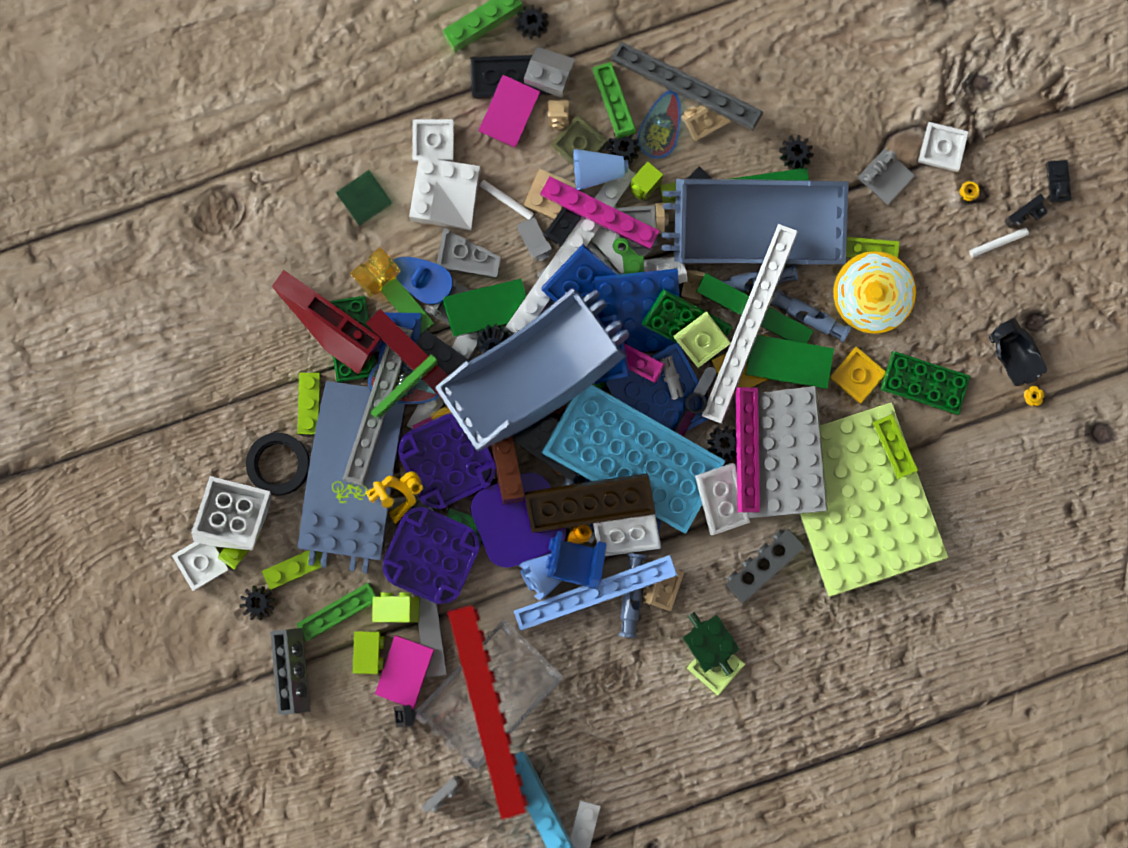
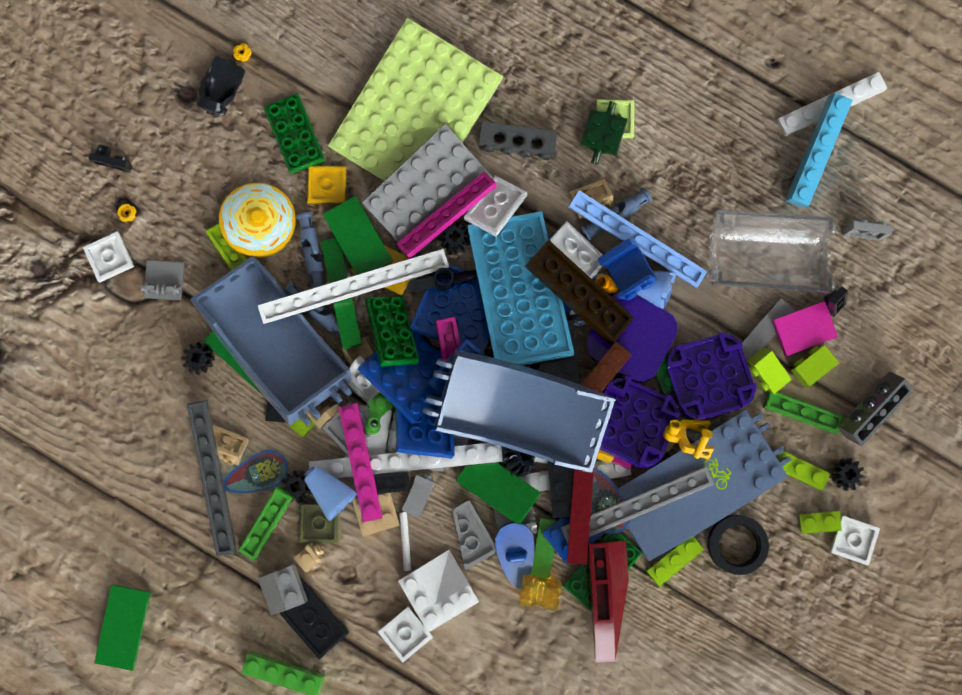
camera: 130 degrees left, 0 degrees up
white slope [191,476,272,550] -> none
clear green tile [336,170,393,227] -> none
bright green tile [370,355,438,419] -> none
red brick [447,605,528,820] -> none
dark pink tile [478,75,540,148] -> none
black gear [515,4,549,40] -> none
lime brick [630,161,663,201] -> none
light grey pin [660,356,684,399] -> none
yellowish green tile [673,311,731,368] -> none
lime plate [872,414,918,480] -> none
white bar [969,227,1029,258] -> none
black hinge [1046,160,1072,203] -> none

